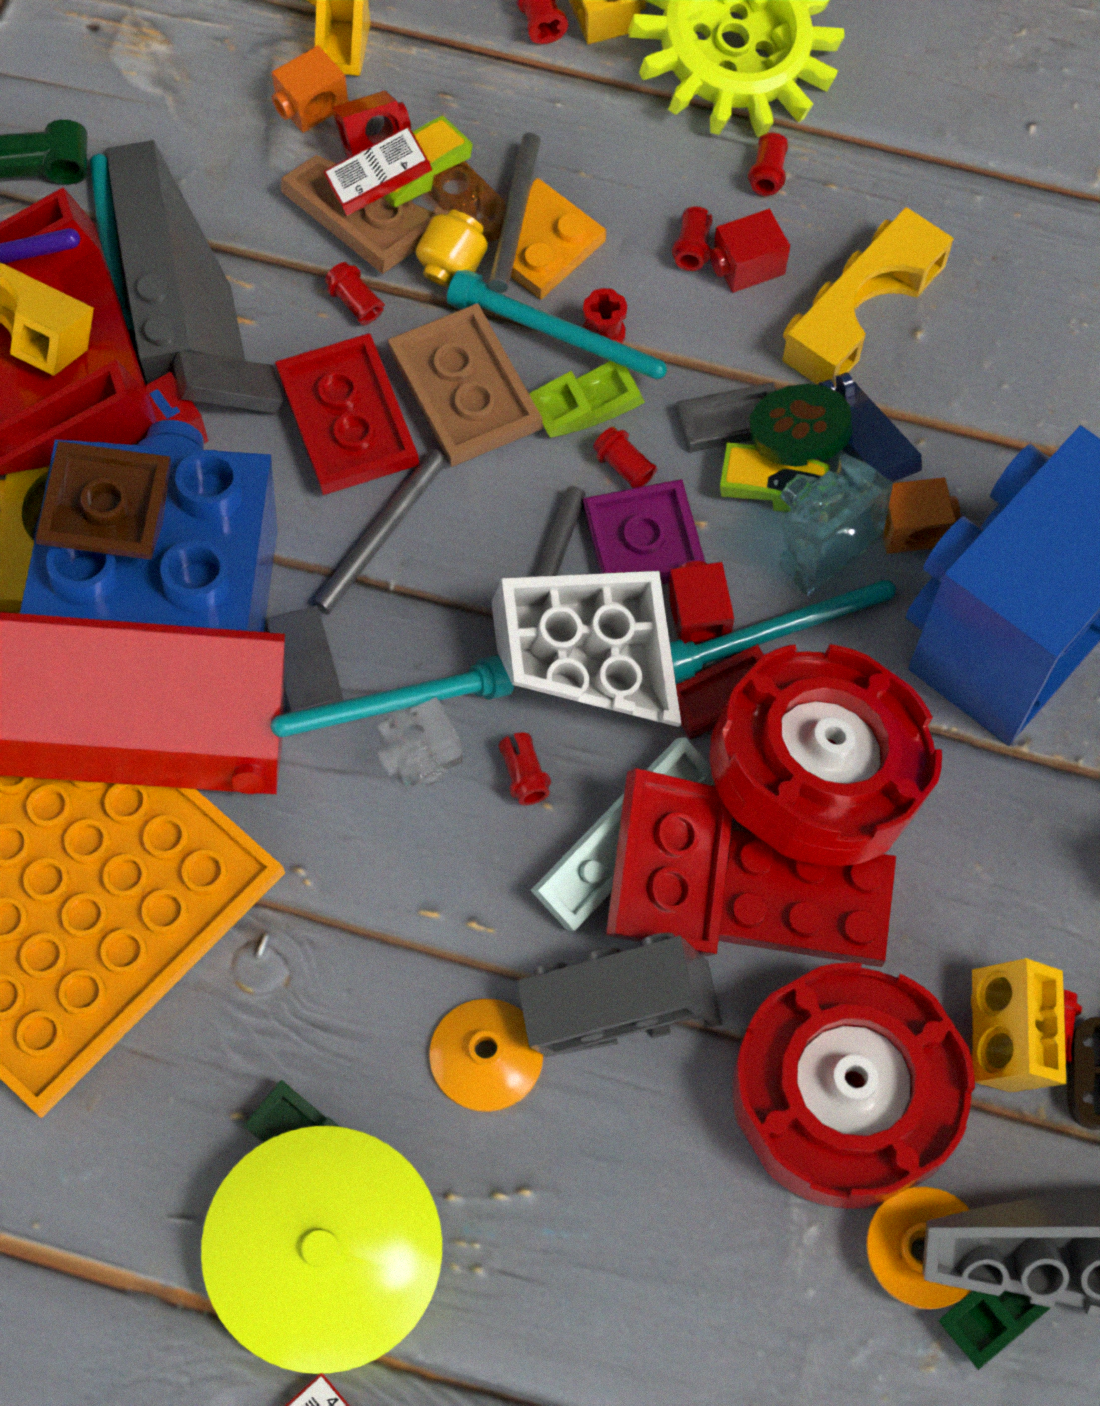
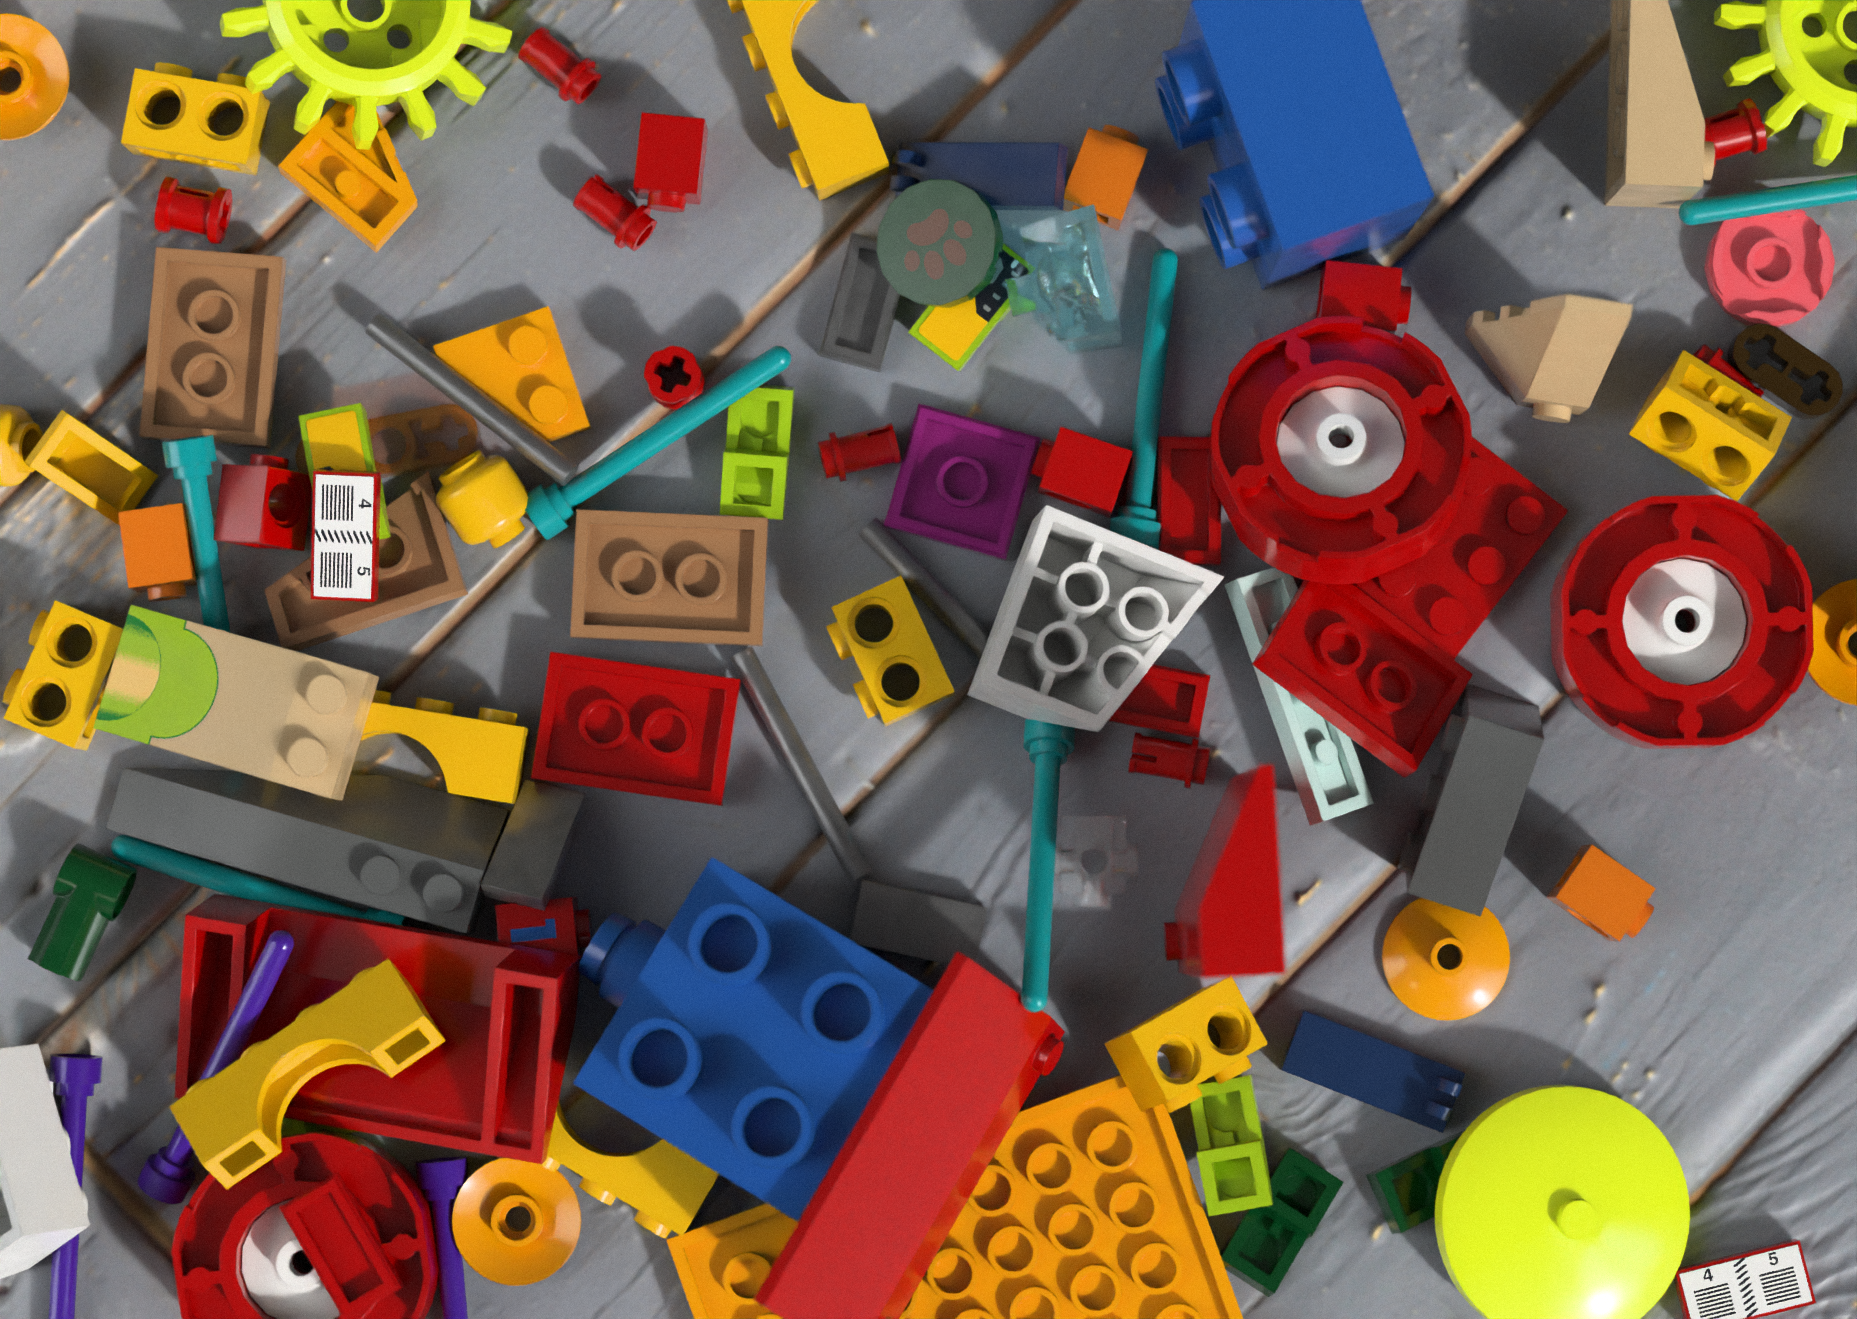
camera: 60 degrees left, 20 degrees up
reddish brown slope [36,441,171,560] -> none
red pin [325,262,385,325] -> none
none -> yellow brick [3,600,123,751]
none -> tan slope [93,605,379,801]
none -> medium nougat plate [139,247,286,449]
none -> teal piece [162,435,231,633]
none -> light orange wing [278,101,418,253]
none -> yellow arch [360,690,531,804]
none -> yellow brick [826,575,955,727]
none -> yellow brick [1104,977,1268,1113]
none -> red tile [1108,664,1211,739]
none -> red slope [1164,764,1286,978]
none -> lime slope [1190,1074,1273,1216]
none -> dark green slope [1220,1147,1343,1297]
none -> dark blue hinge [1279,1010,1466,1133]
none -> red brick [1316,260,1412,334]
none -> tan wedge [1464,294,1633,423]
none -> orange brick [1546,844,1656,942]

